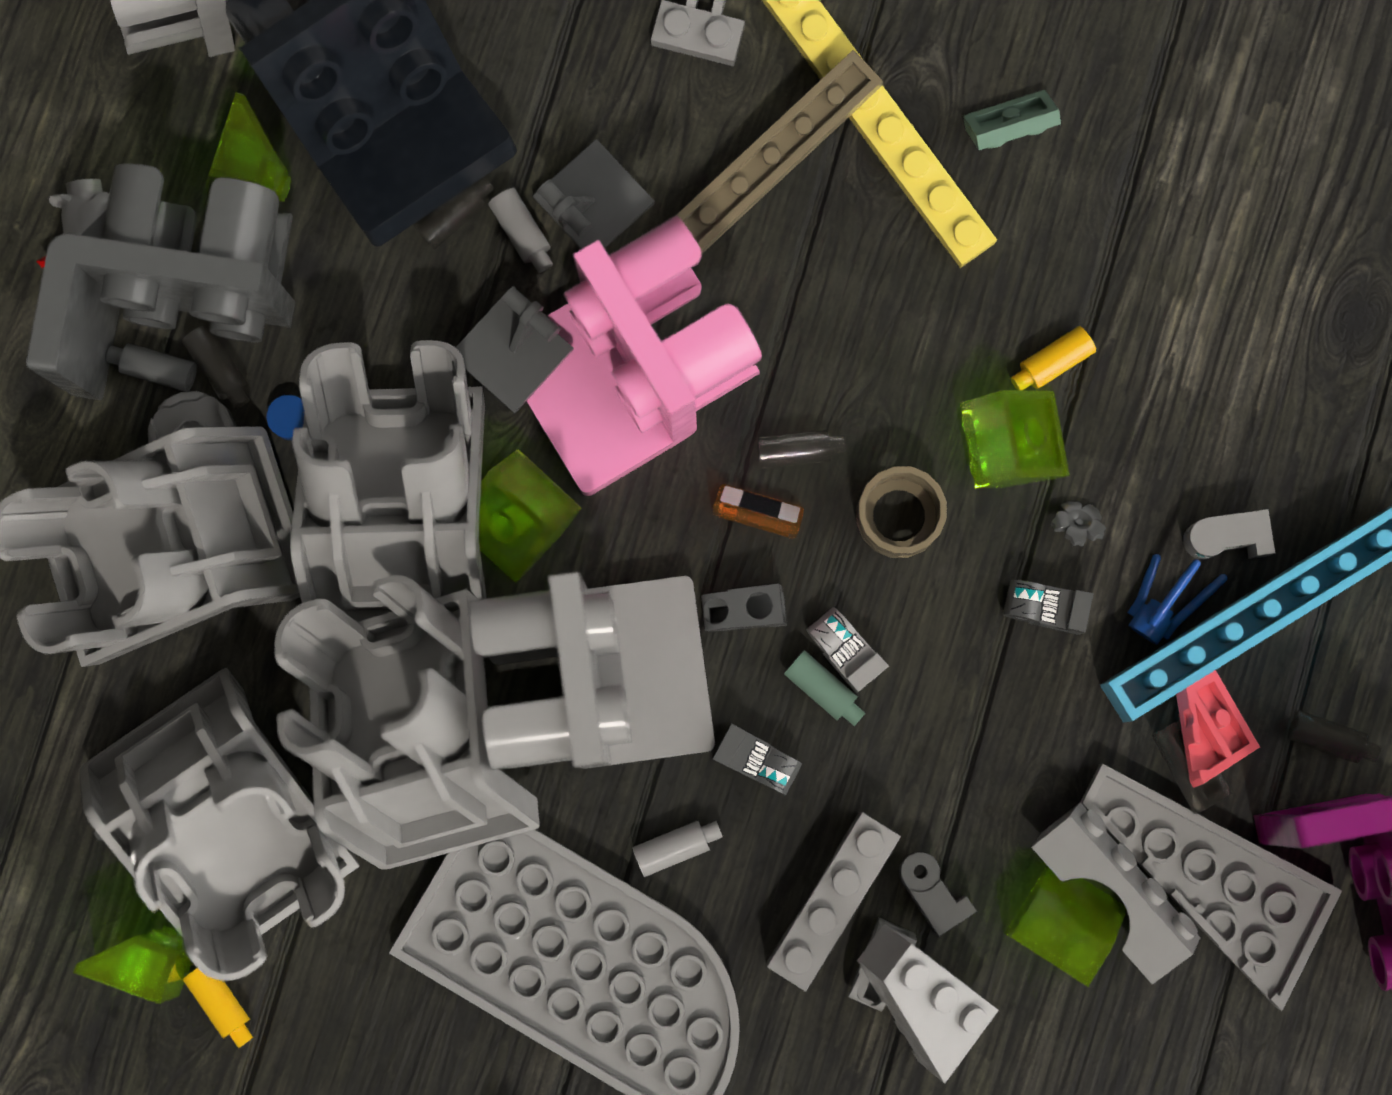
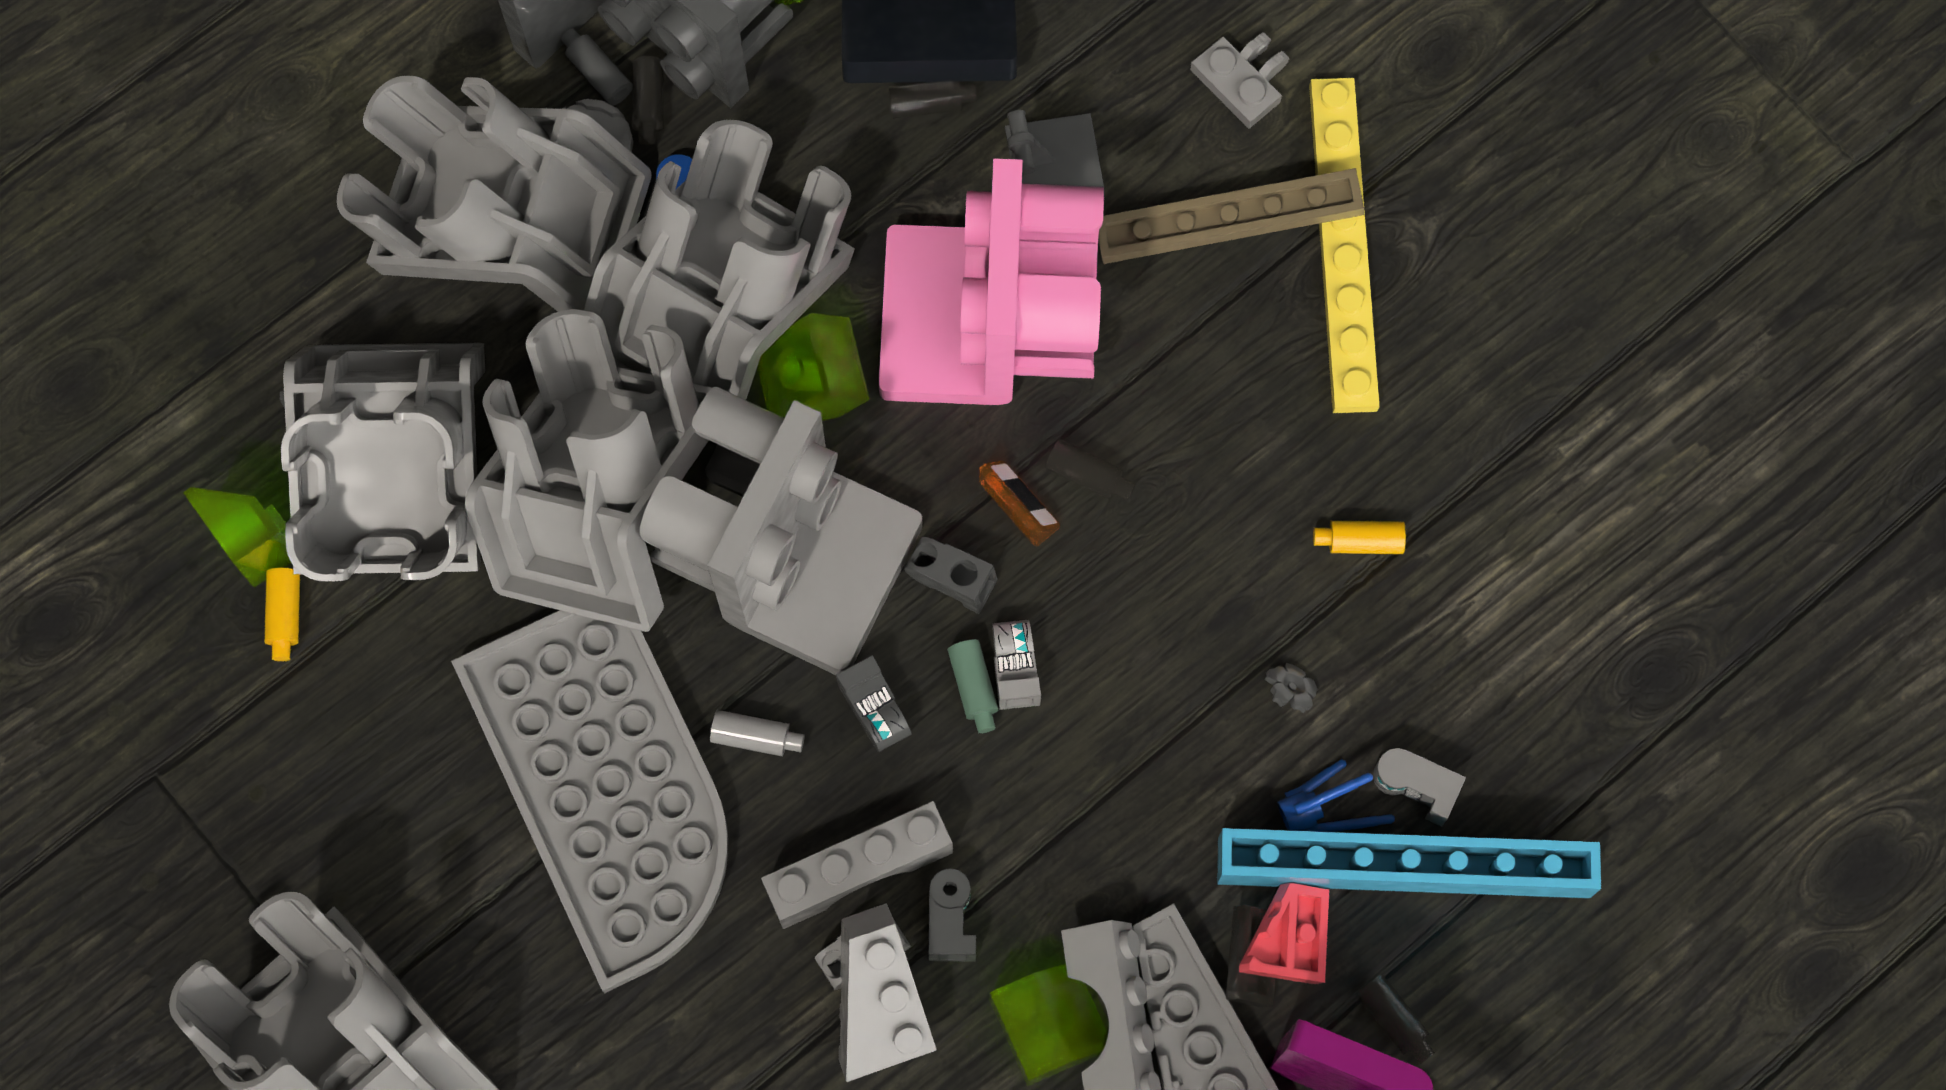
camera: 30 degrees right, 10 degrees down
dark grey plate [455,286,574,414] -> none
light grey cylinder [488,188,553,273] -> none
dark tan piece [856,466,947,558] -> none
clear neon green slope [960,390,1070,489] -> none
sand green plate [963,90,1061,150] -> none
dark grey leg [1003,580,1094,635] -> none

